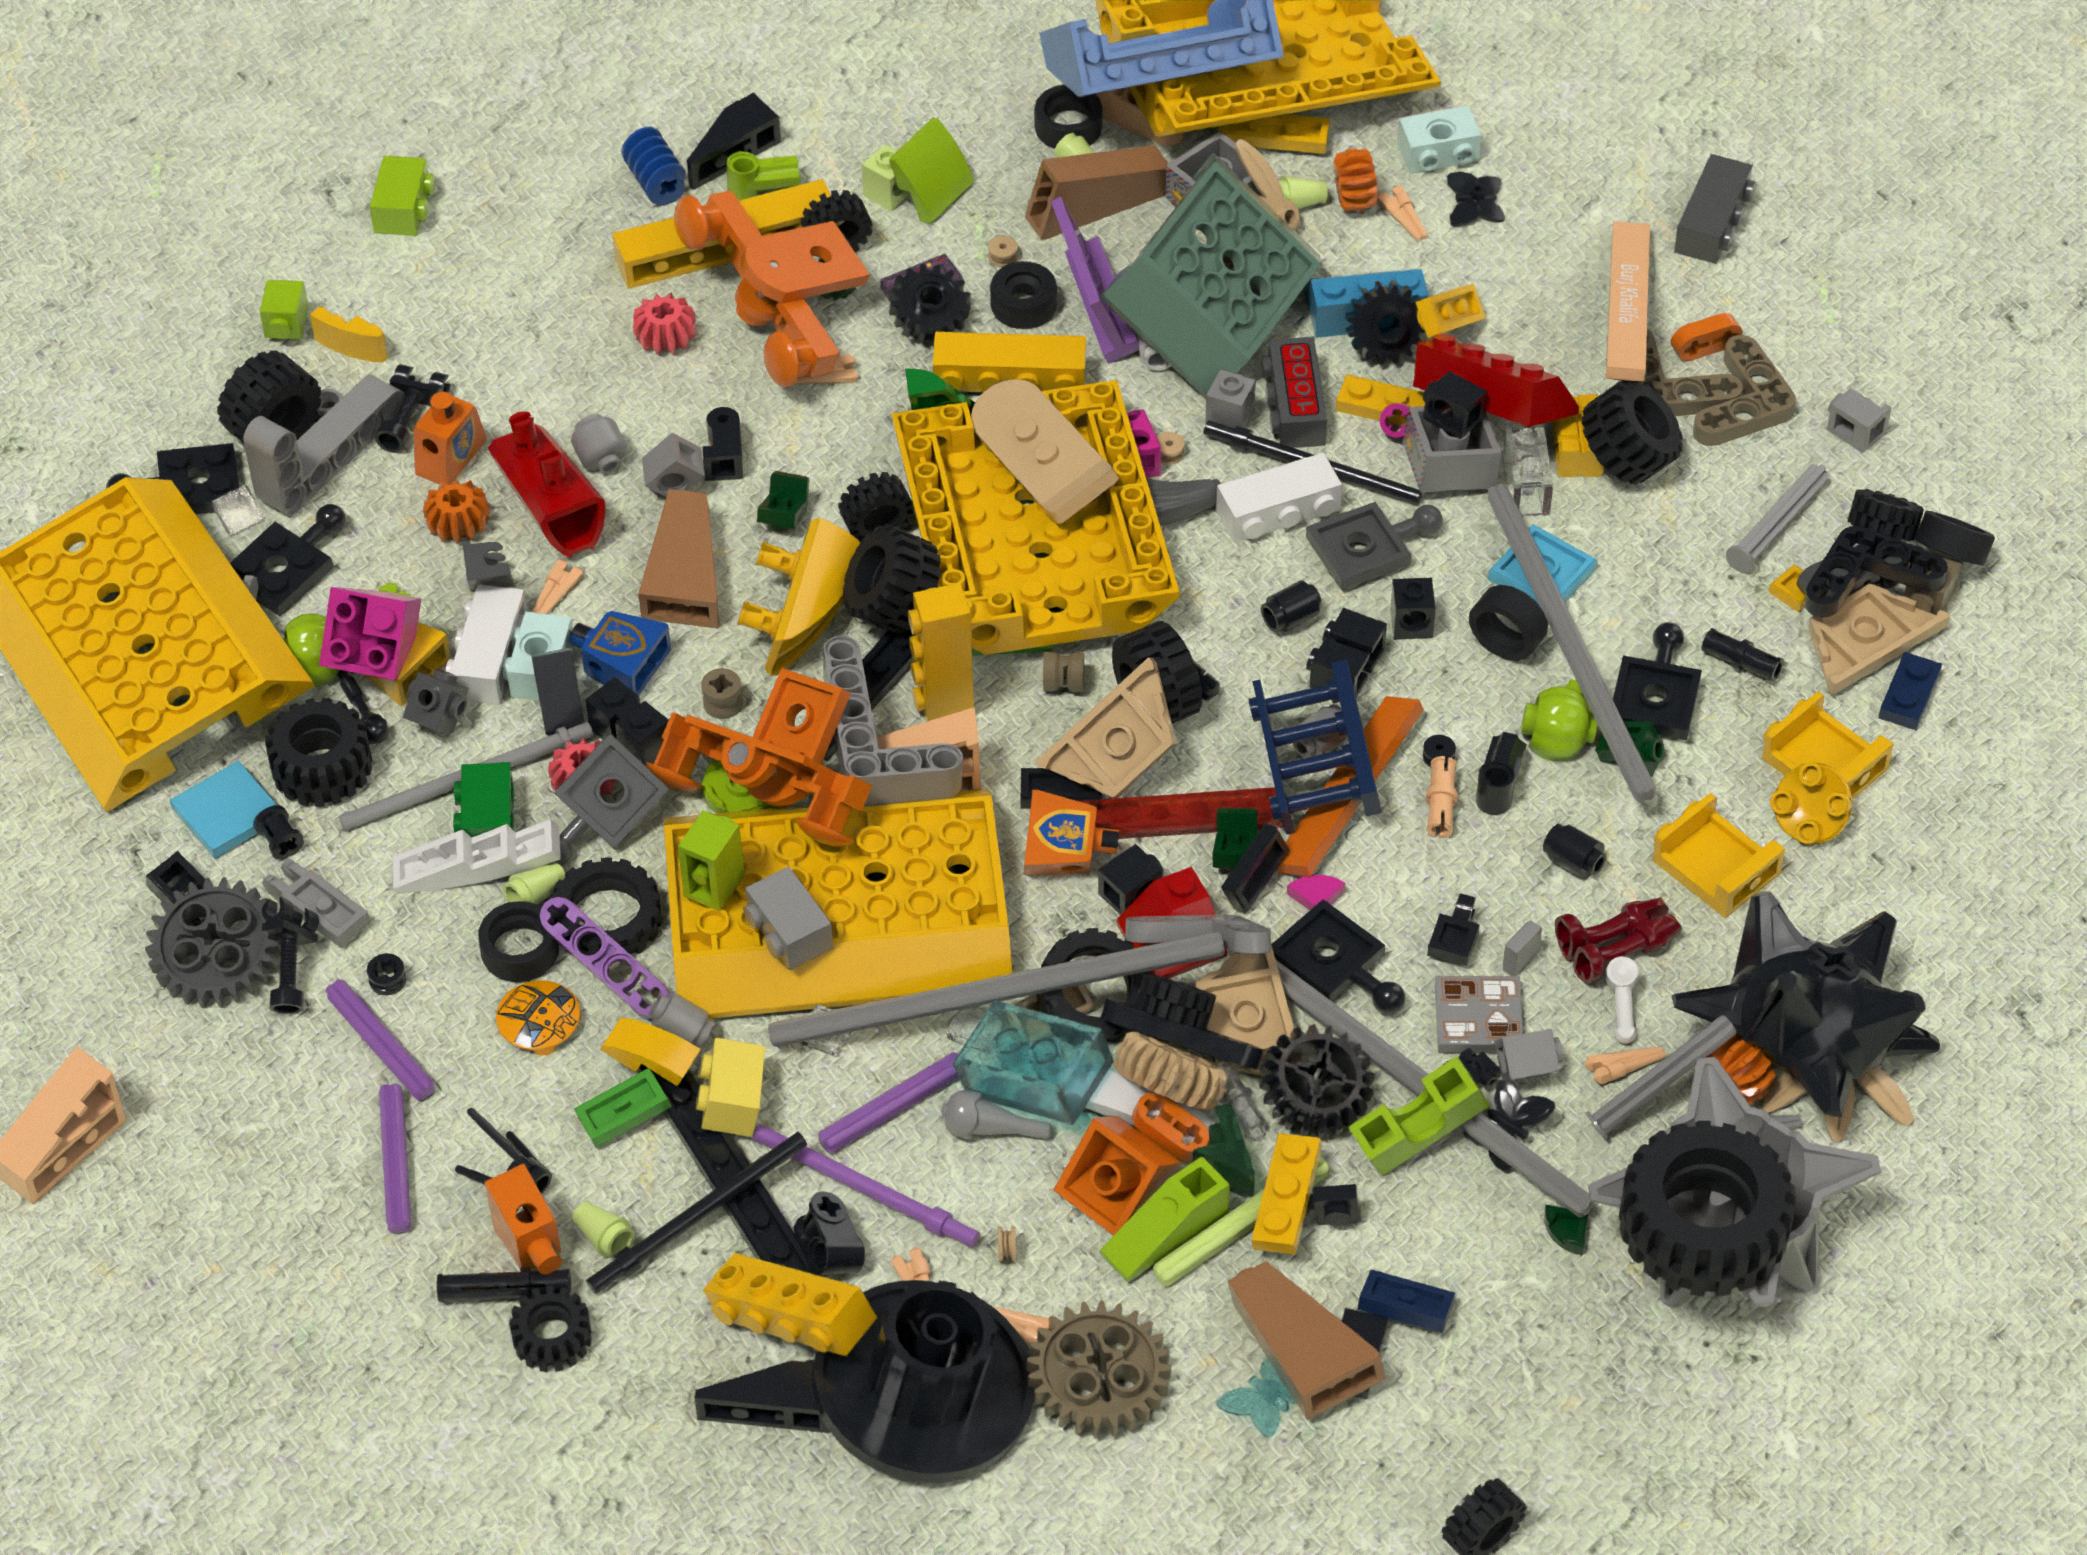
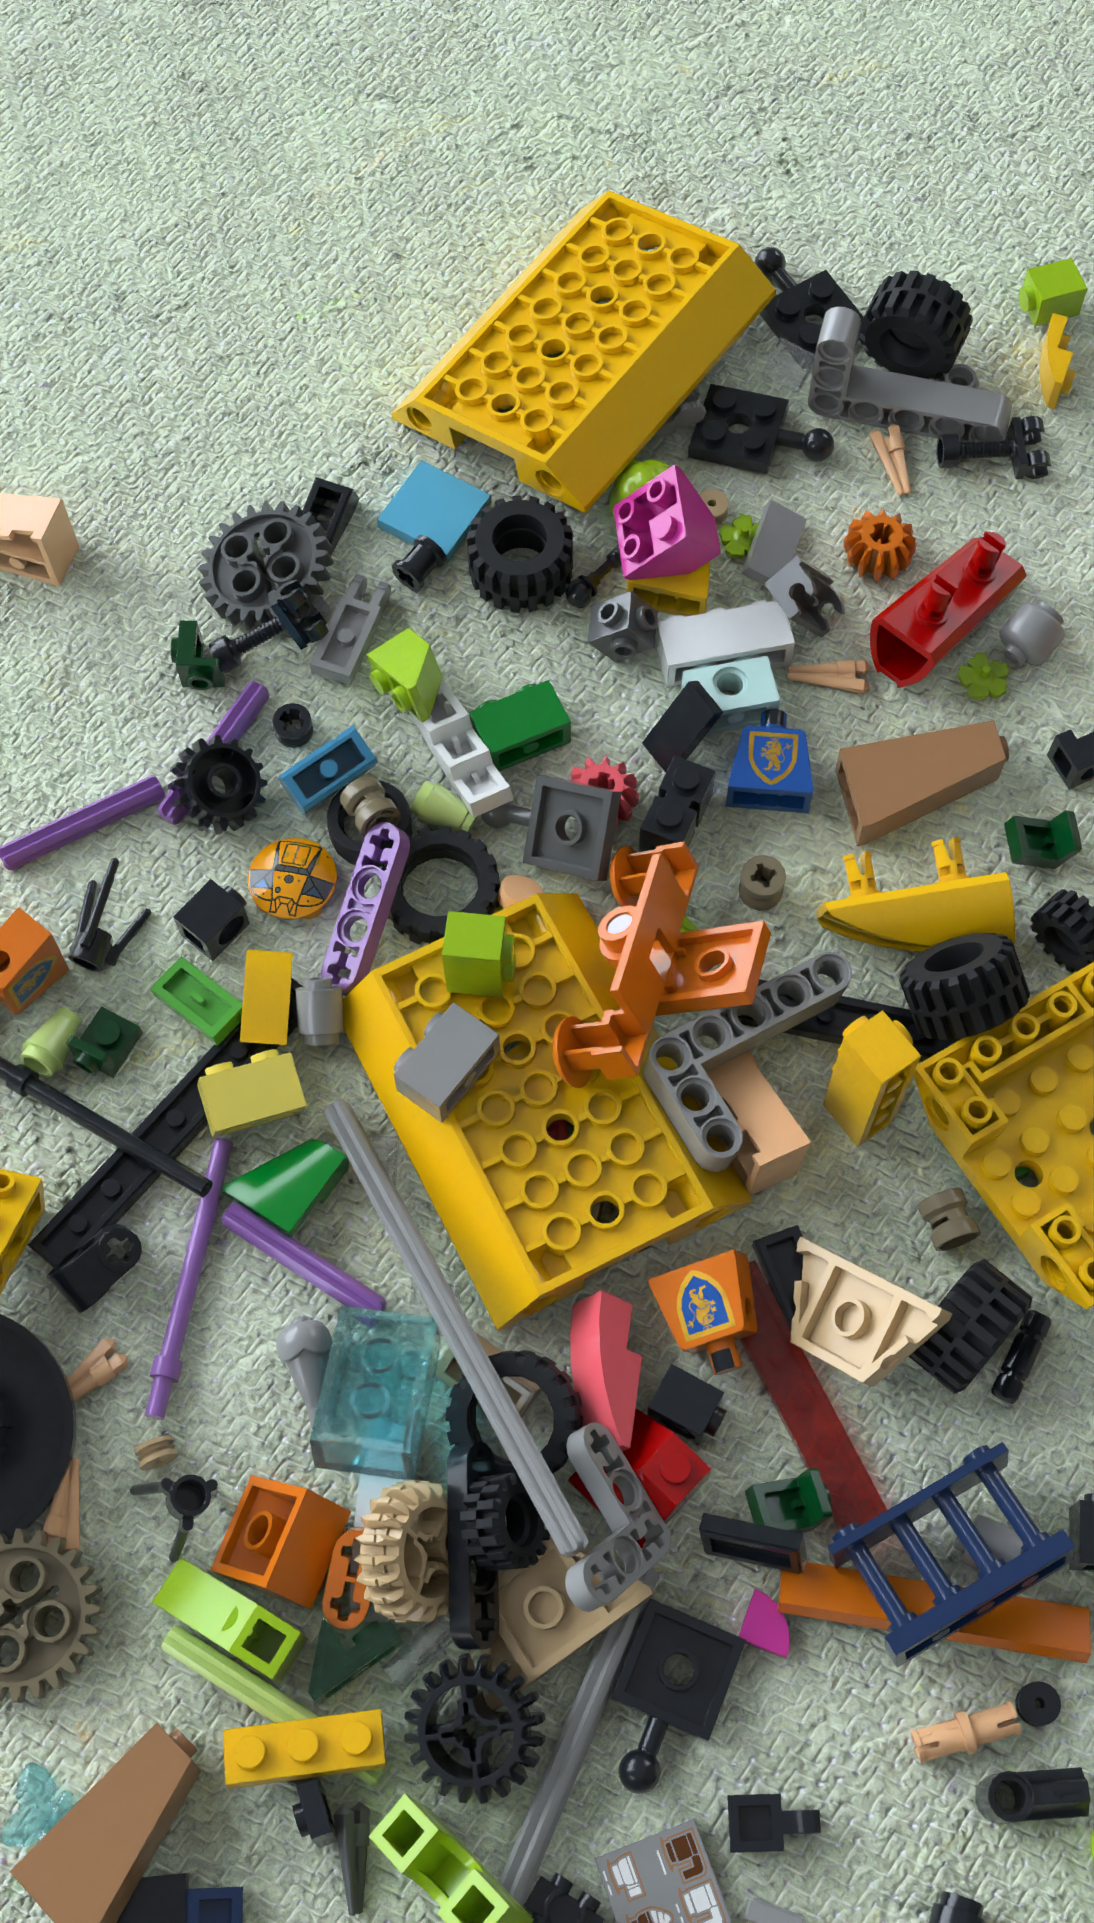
camera: 70 degrees right, 15 degrees up
light grey bar [339,722,593,831] -> none
orange torso [414,392,487,485] -> none
light grey brick [642,432,705,497] -> none
none -> dark green bracket [66,1006,143,1078]
none -> black plant [130,1475,218,1562]
none -> black gear [168,735,268,834]
none -> dark green bracket [171,620,225,690]
none -> black brick [173,879,250,961]
none -> green slope [221,1138,350,1237]
none -> dark azure brick [278,725,378,815]
none -> dark grey piece [333,1801,370,1916]
none -> dark tan wheel [340,776,400,838]
none -> lime slope [366,628,443,723]
none -> light nougat tile [497,875,544,909]
none -> coral slope [570,1290,642,1451]
none -> light grey tile [742,500,807,585]
none -> light nougat piece [870,424,911,497]
none -> lime plant [956,652,1010,700]

